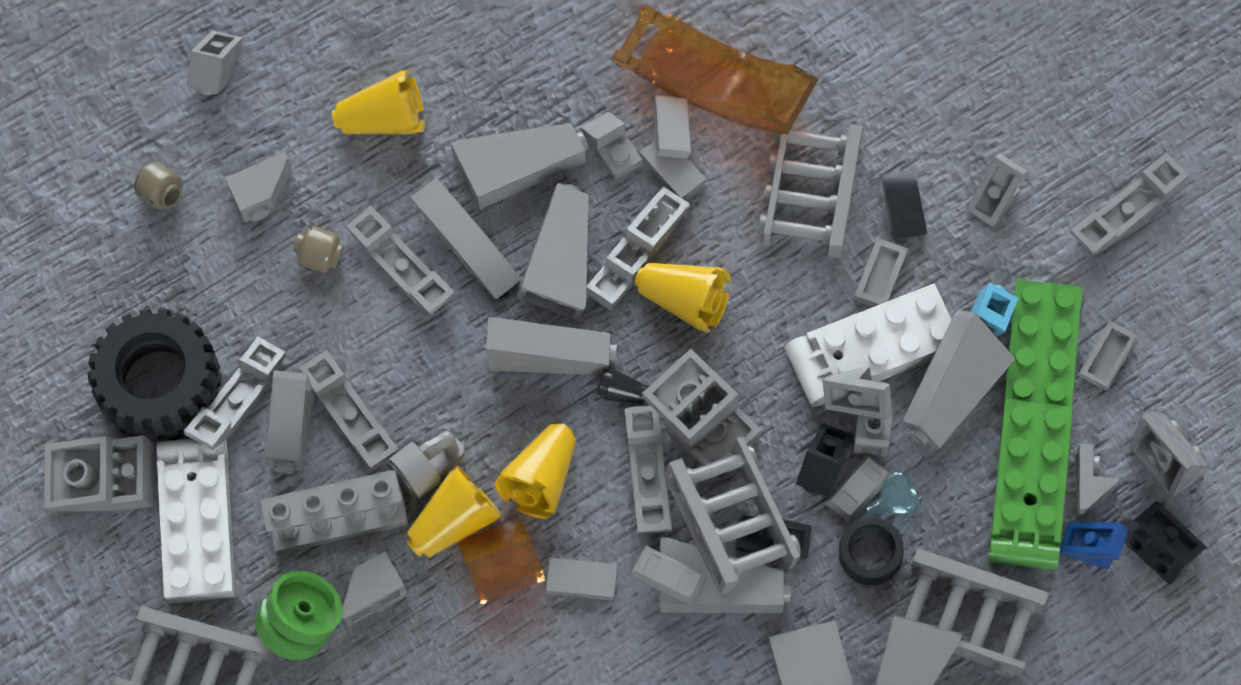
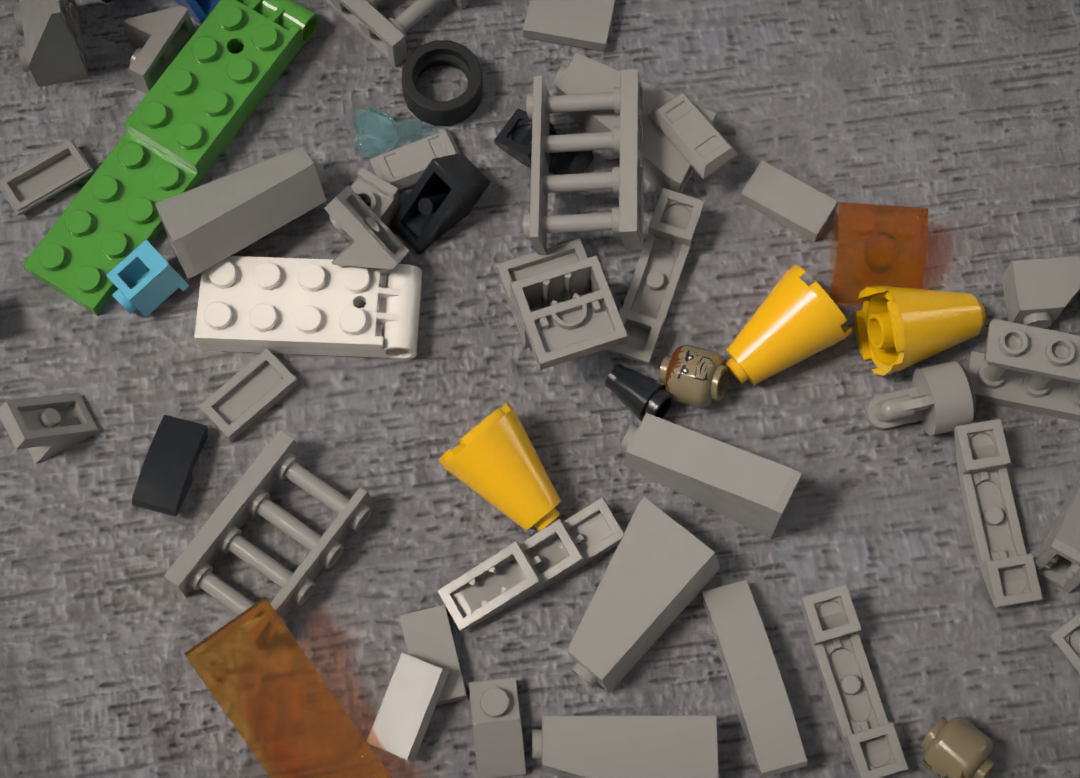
camera: 160 degrees left, 0 degrees up
none -> dark tan head [659,345,730,408]

